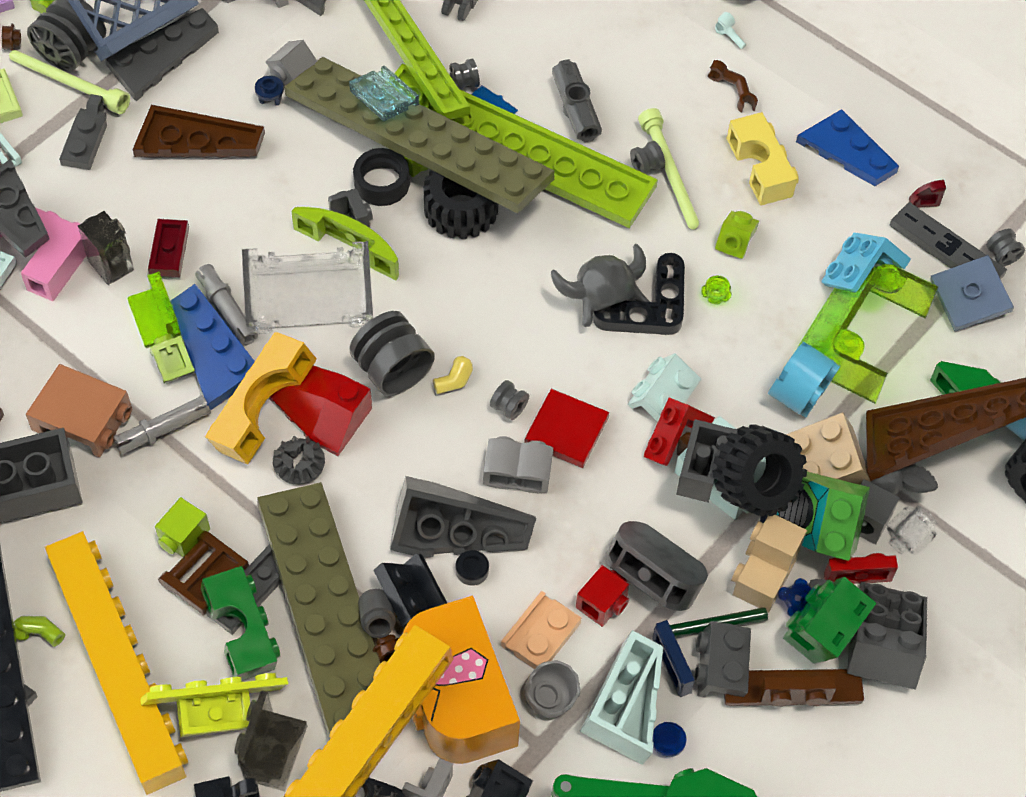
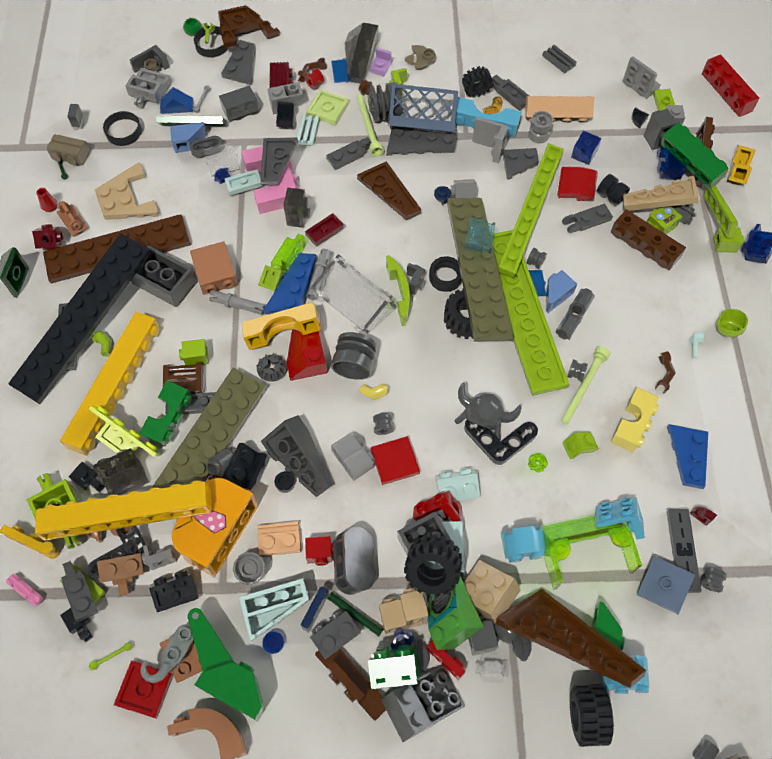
camera: 50 degrees right, 5 degrees up
none -> medium blue slope [546,270,577,313]

